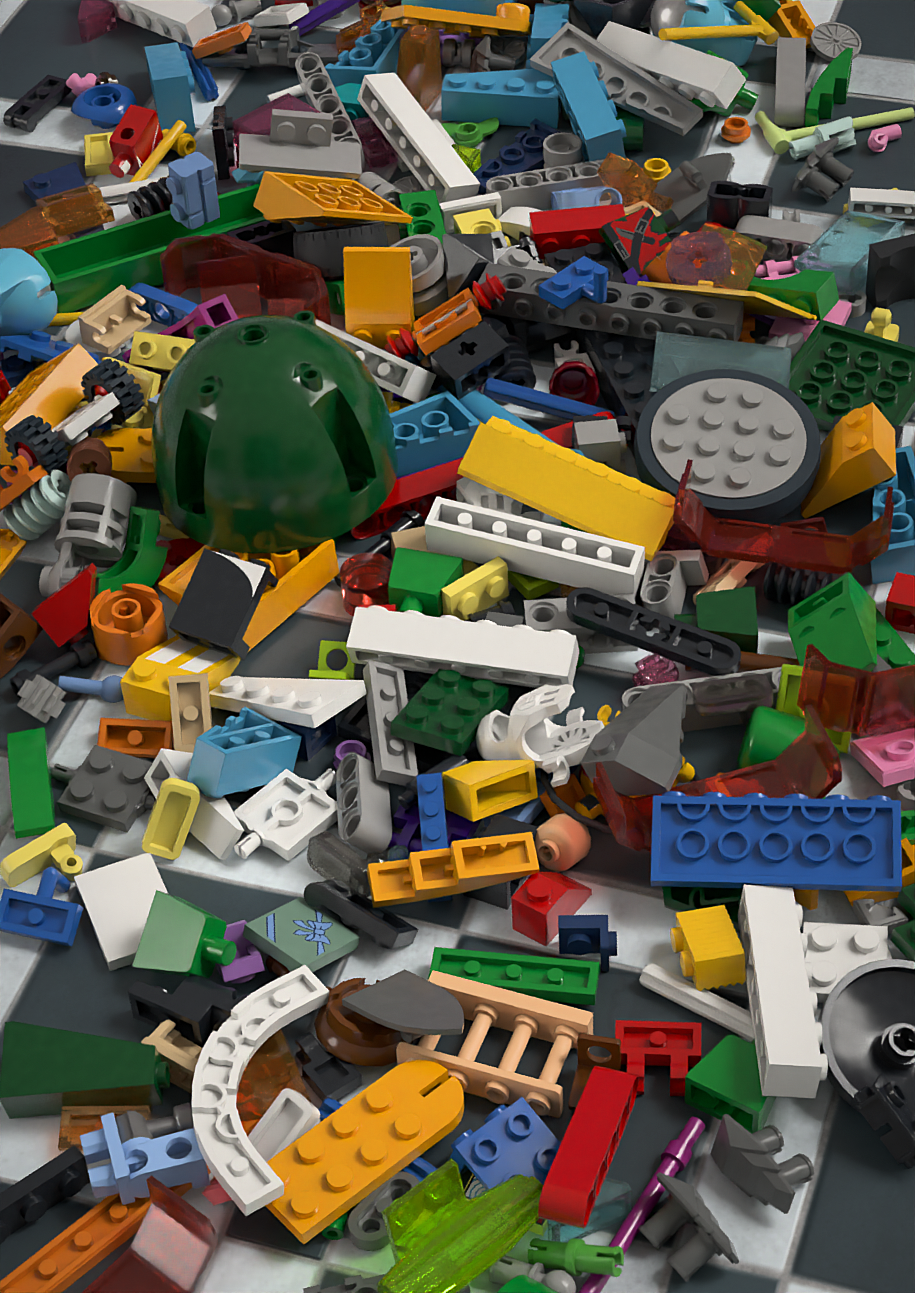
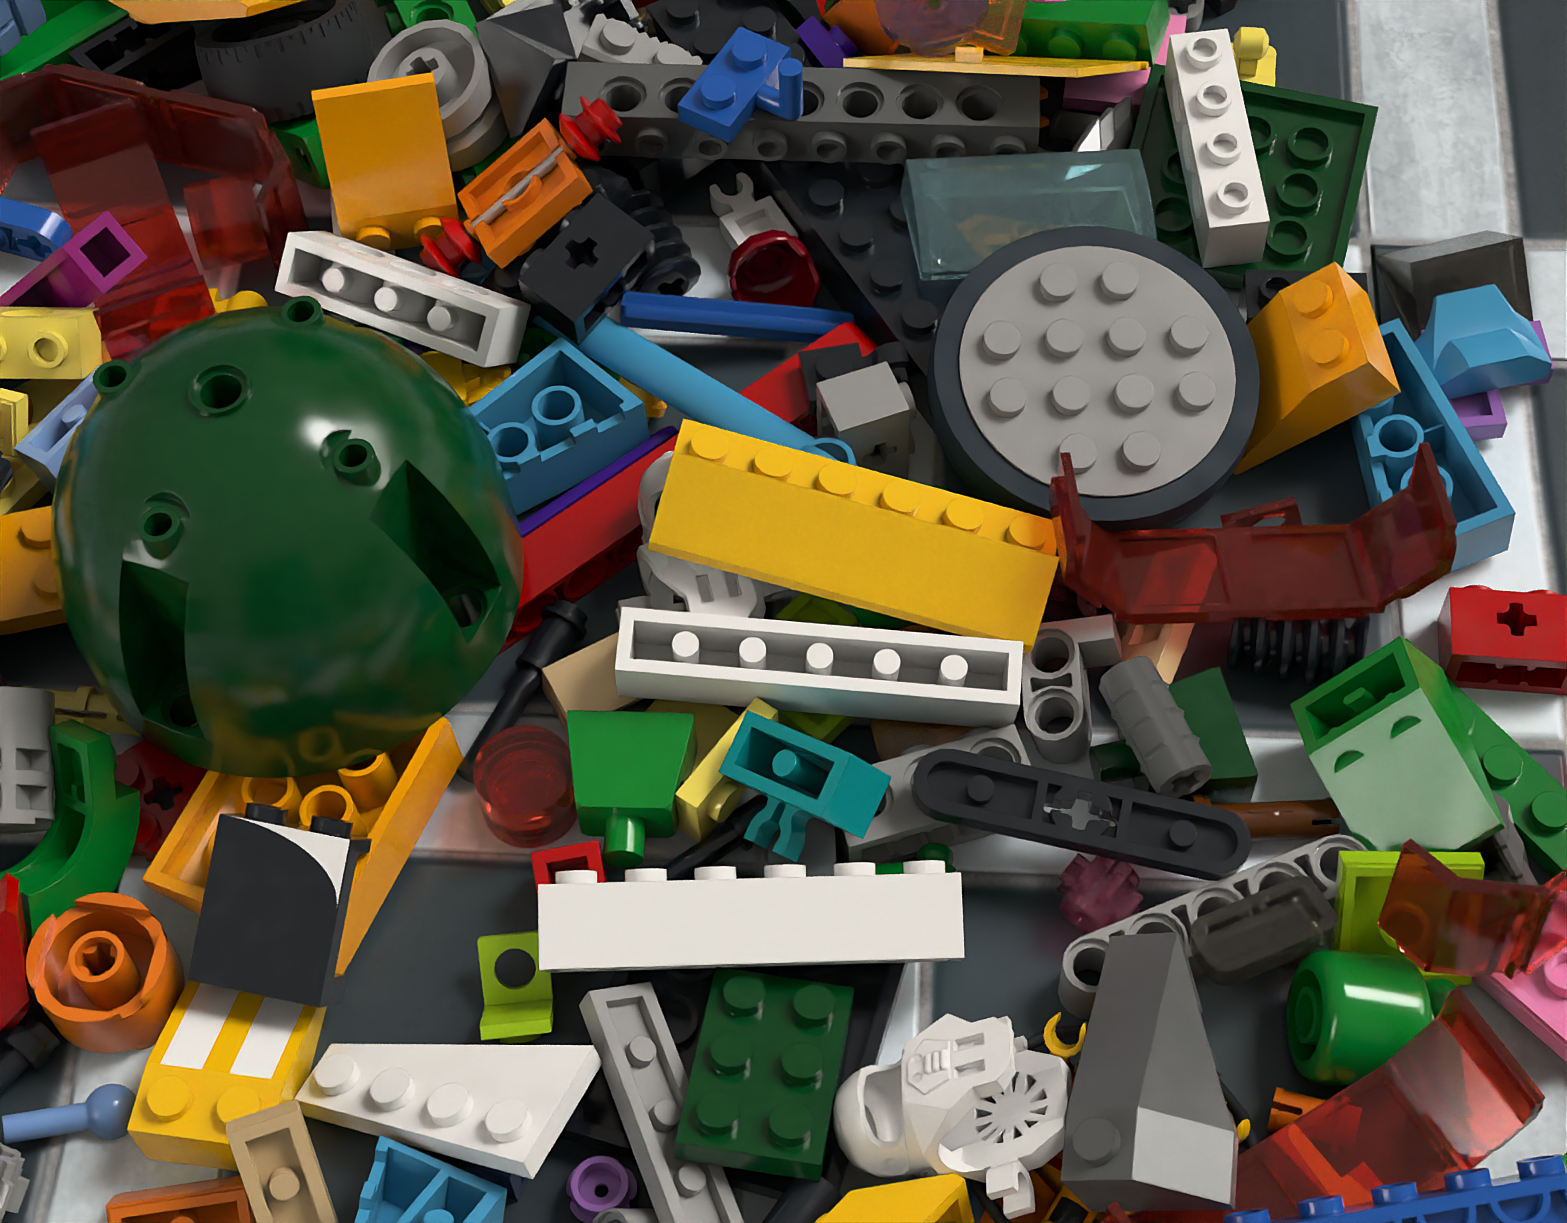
camera: 15 degrees left, 15 degrees up
none -> teal brick [718,710,892,862]
none -> dark grey axle [1099,656,1212,798]
none -> white brick [1164,29,1270,268]

